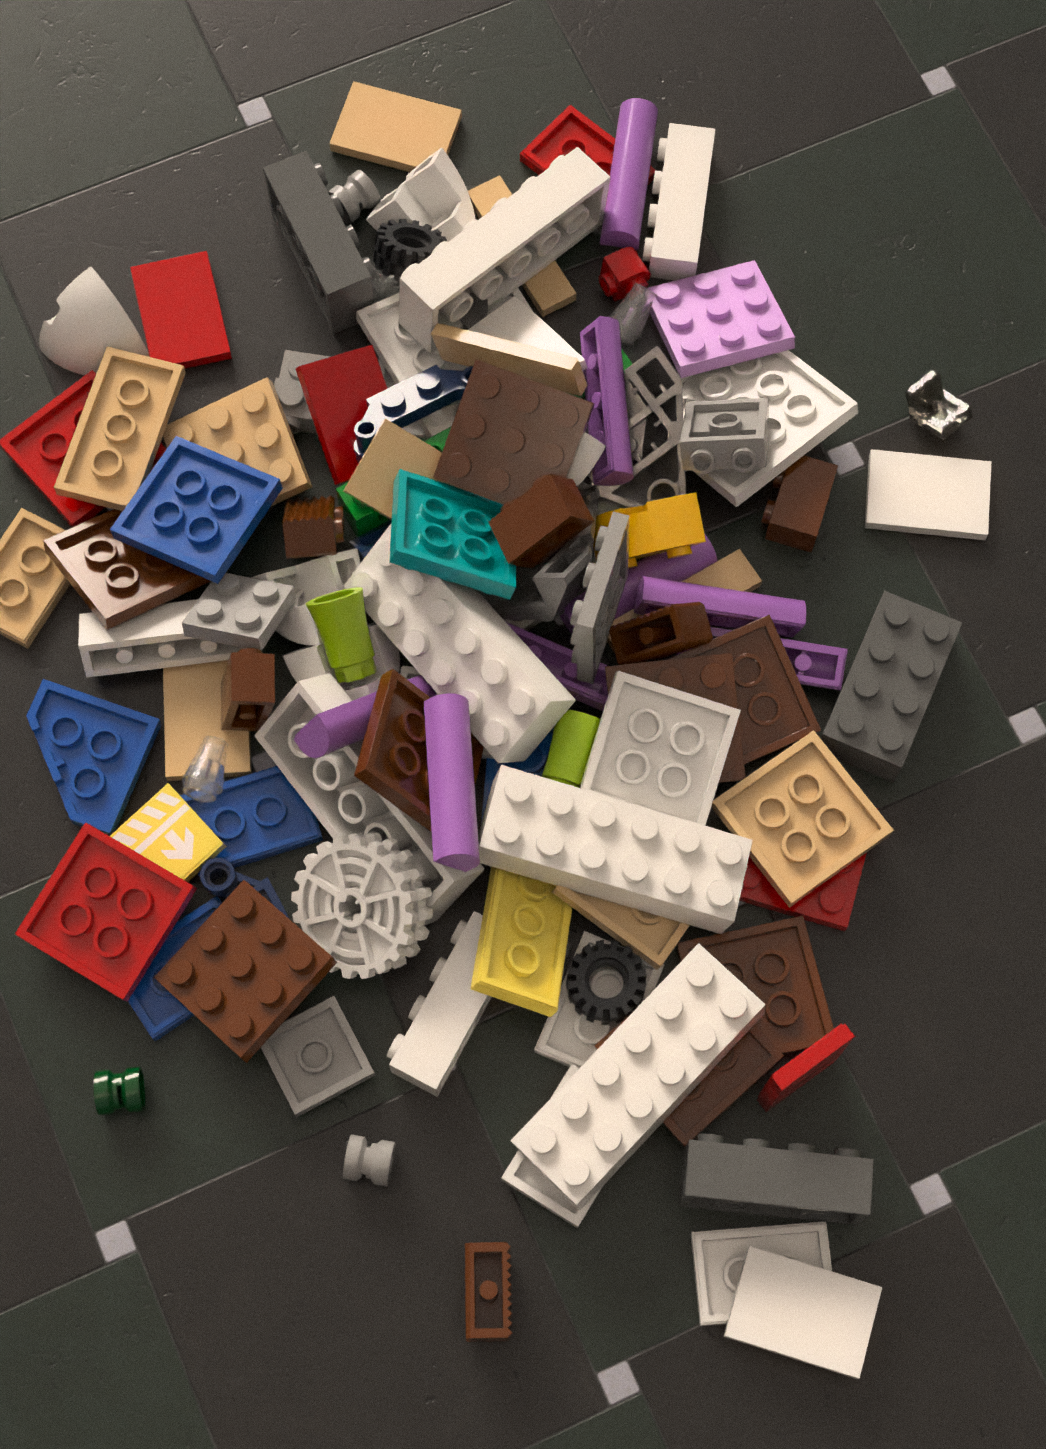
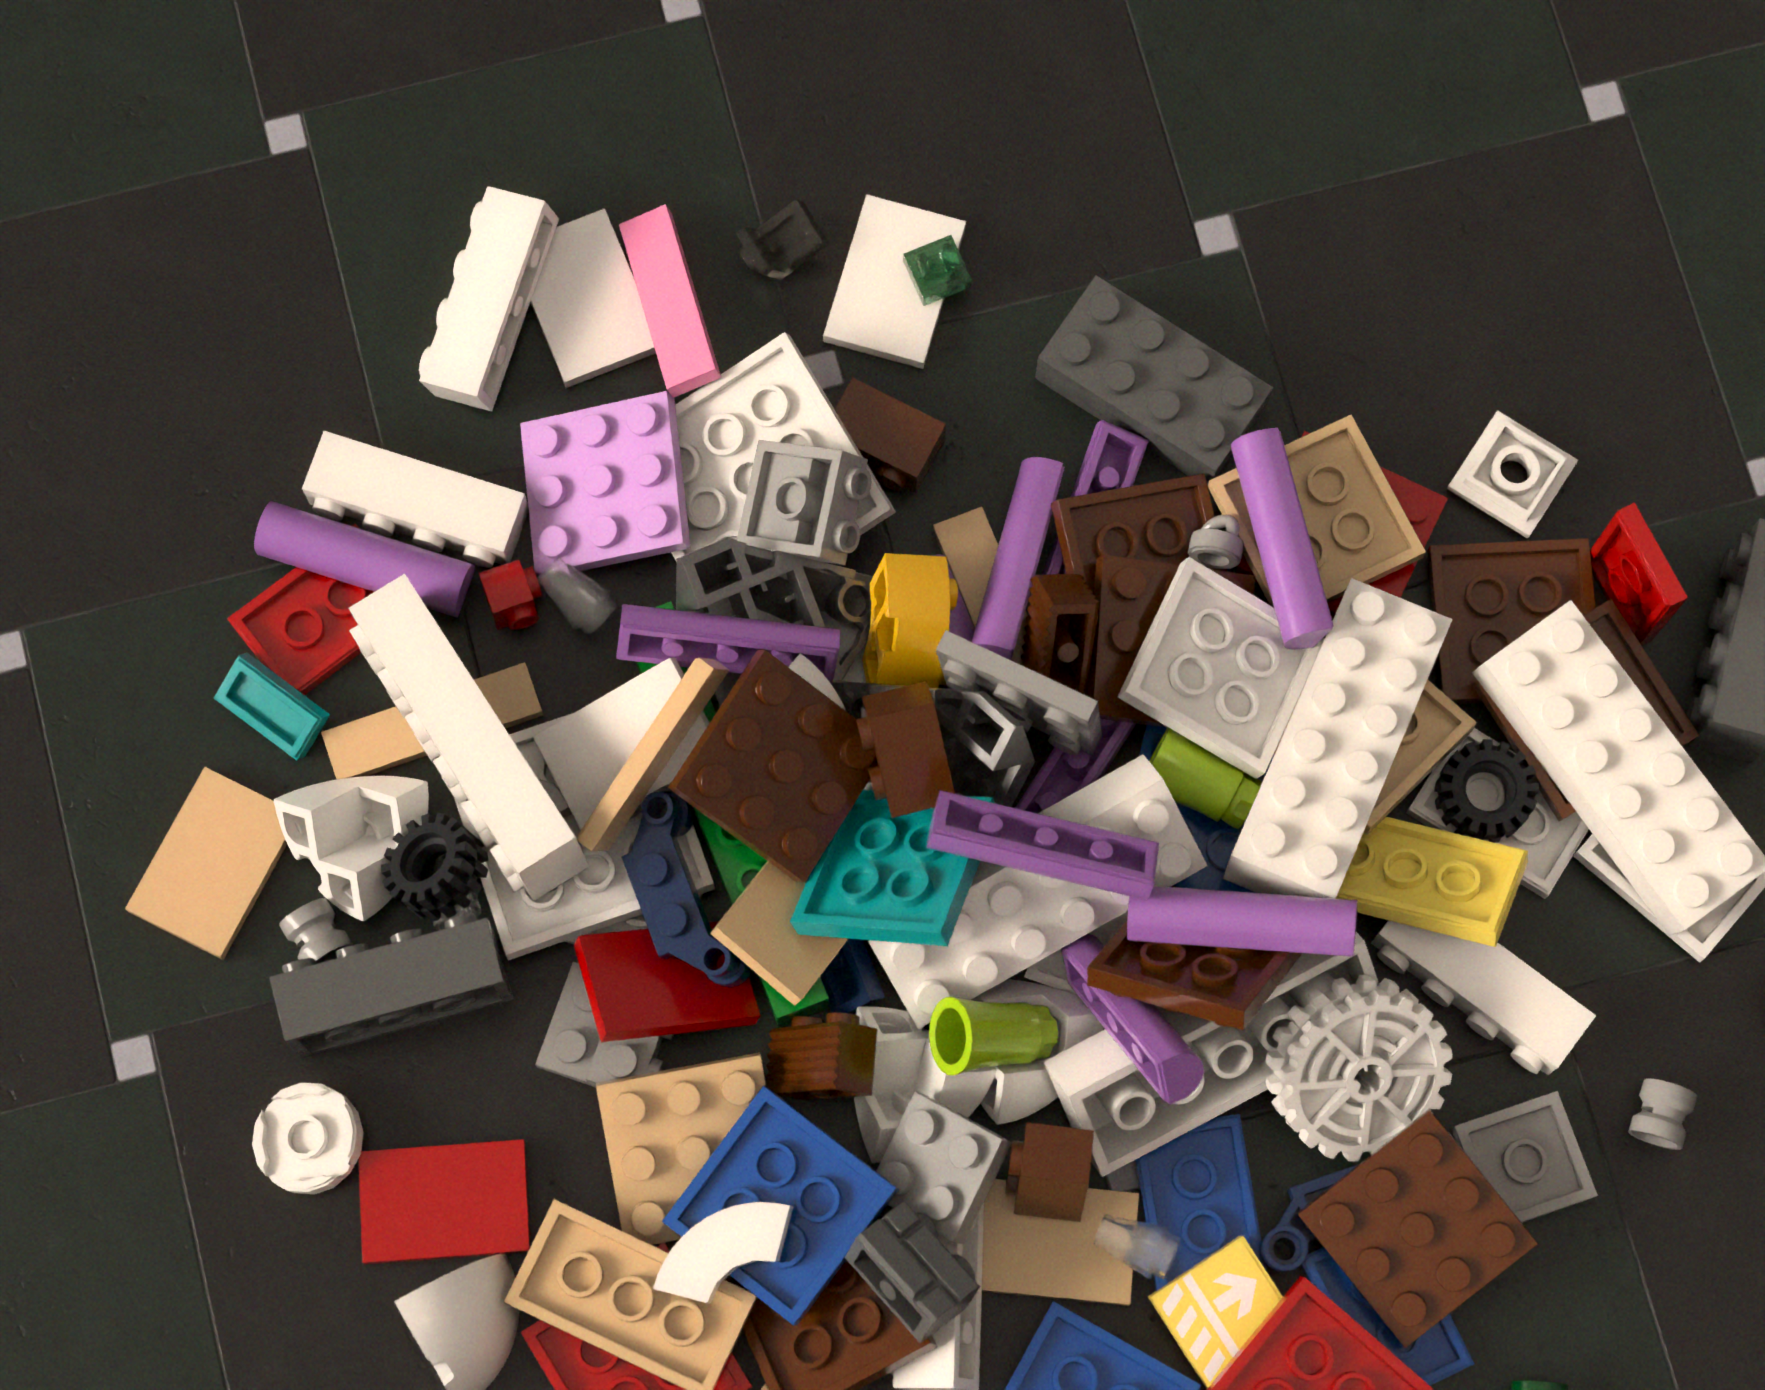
camera: 80 degrees left, 5 degrees up
none -> teal tile [214,652,330,761]
none -> white tile [252,1083,364,1195]
none -> white brick [419,186,559,412]
none -> white tile [530,209,656,388]
none -> bright pink tile [619,204,721,398]
none -> white tile [653,1202,793,1303]
none -> dark grey brick [845,1202,980,1343]
none -> clear green tile [903,235,972,306]
none -> medium lavender brick [927,790,1159,900]
none -> light grey tile [1188,515,1244,569]
none -> medium lavender brick [1231,428,1334,649]
none -> white piece [1447,410,1578,539]

